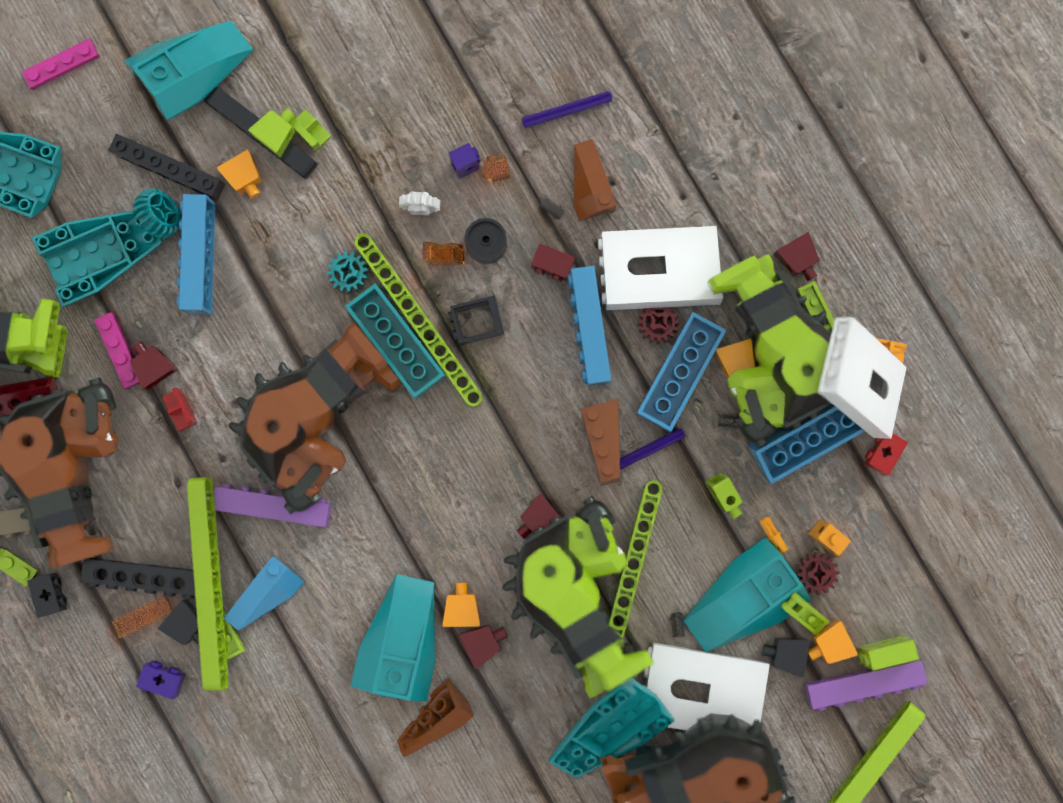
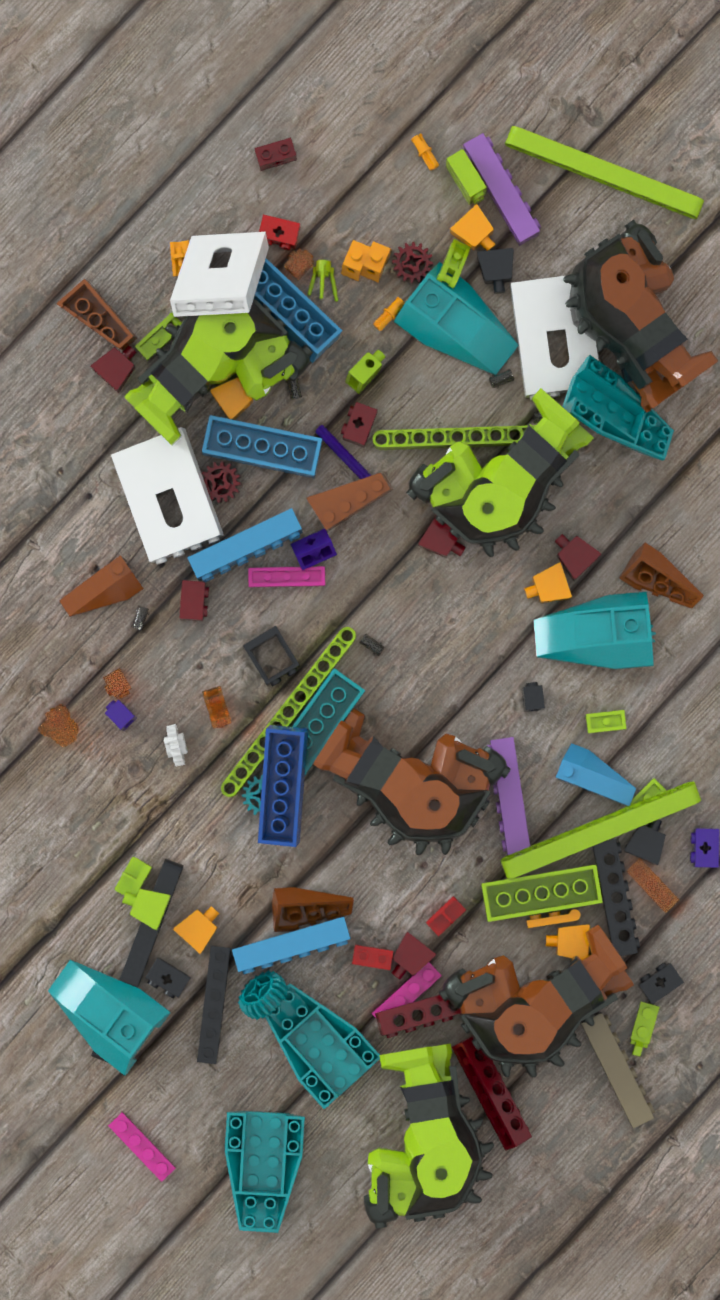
camera: 105 degrees left, 0 degrees up
black wheel [464,218,507,264] -> none
dark purple axle [522,91,612,128] -> none
none -> clear orange hair [38,704,79,747]
none -> dark orange wedge [56,279,137,351]
none -> black brick [145,957,191,999]
none -> dark pink plate [248,566,325,588]
none -> dark red brick [254,137,297,171]
none -> blue brick [258,725,308,847]
none -> dark orange wedge [272,887,354,932]
none -> clear orange brick [284,248,314,281]
none -> dark purple brick [290,528,337,571]
none -> lime plant [307,260,338,302]
none -> light orange torso [341,240,370,281]
none -> dark red brick [341,402,378,447]
none -> red brick [352,944,393,970]
none -> clear smoke pin [360,633,385,656]
none -> dark red brick [375,995,462,1038]
none -> light orange axle [411,133,439,170]
none -> lime brick [481,865,603,922]
none -> black brick [521,682,545,712]
none -> light orange plate [526,909,581,928]
none -> light orange torso [545,924,590,960]
none -> lime panel [585,710,626,734]

